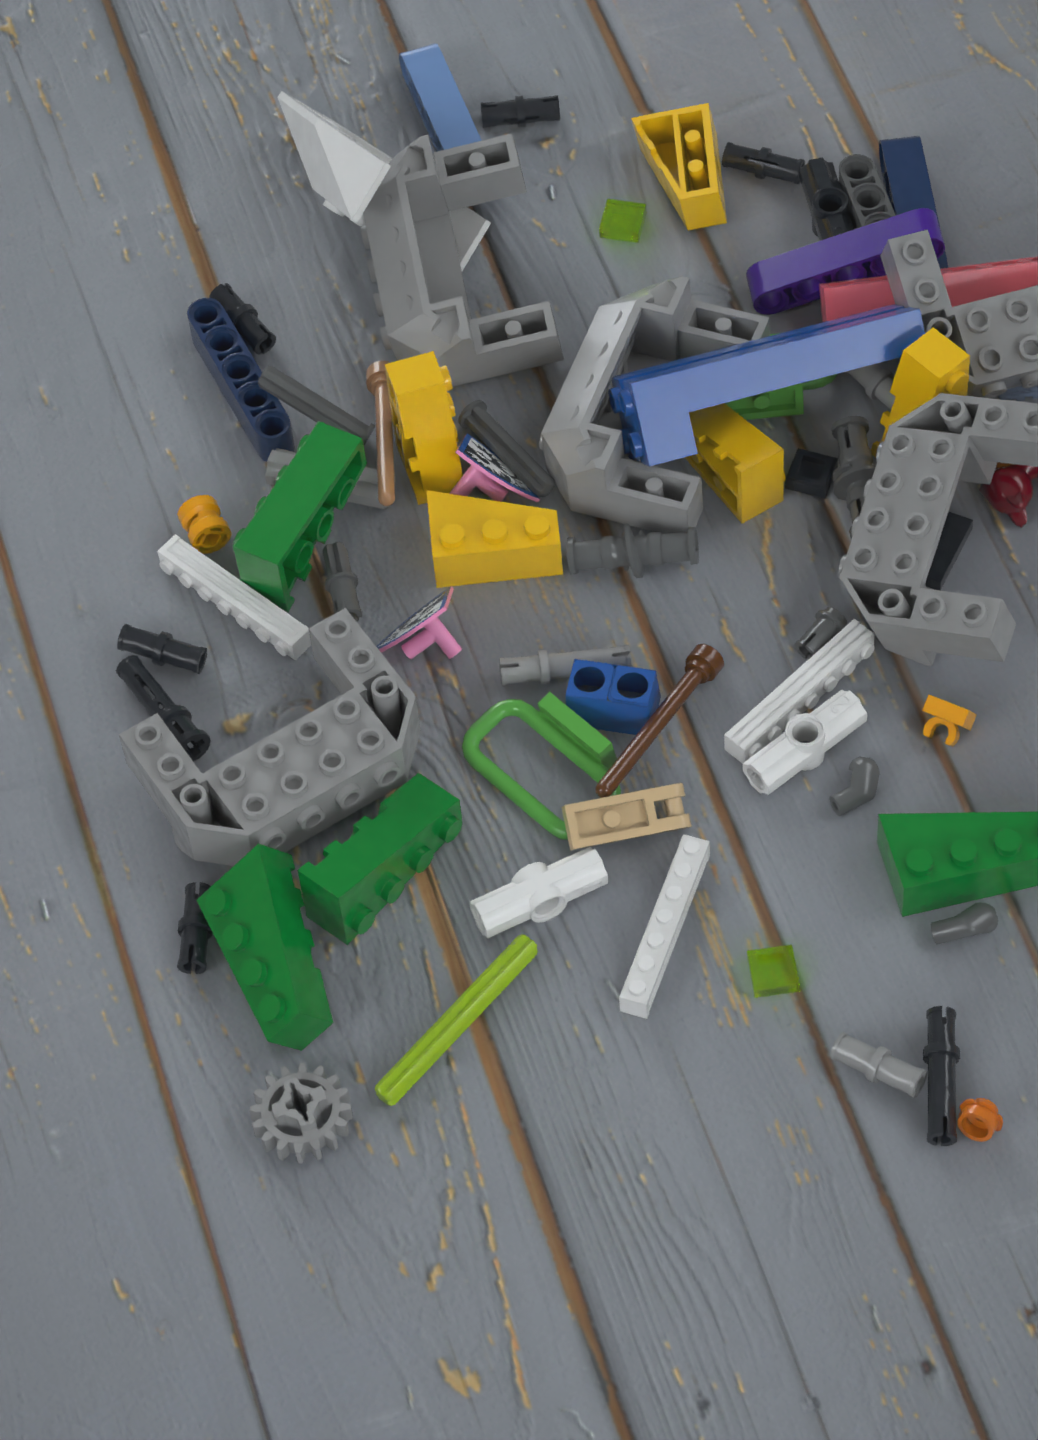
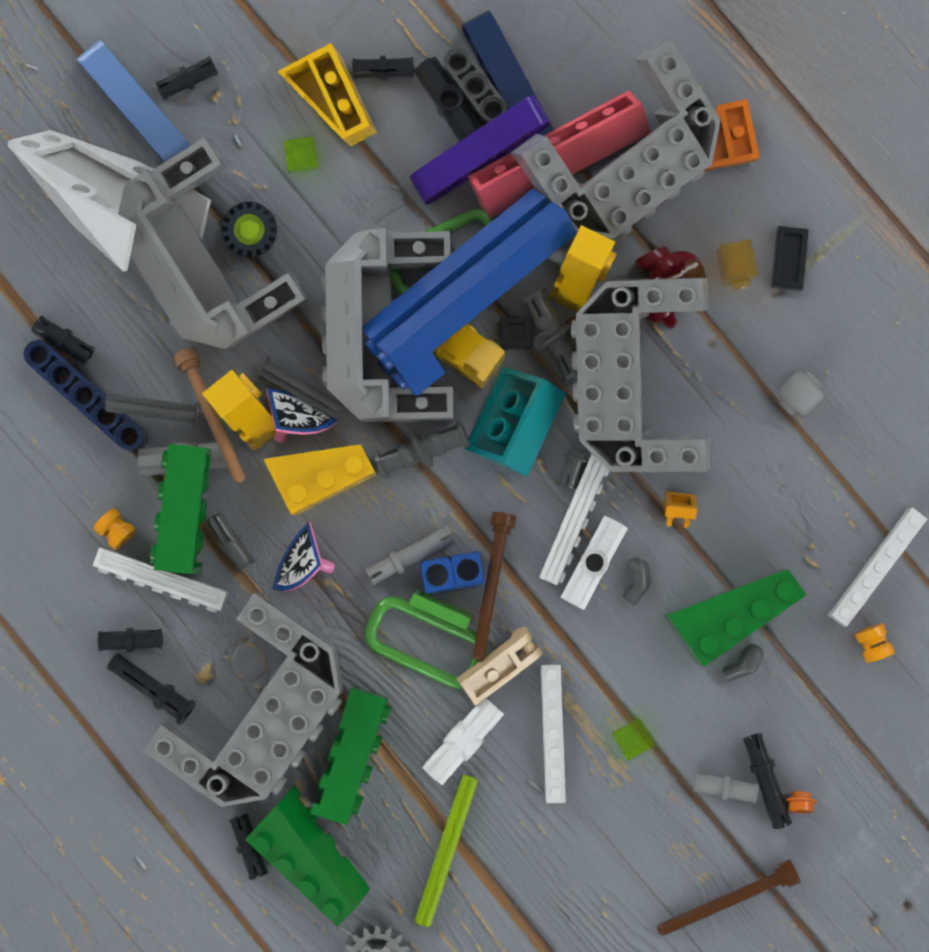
camera: 25 degrees left, 30 degrees up
none -> black wheel [222,202,277,257]
none -> teal slope [464,366,566,477]
none -> reddish brown piece [657,859,801,936]

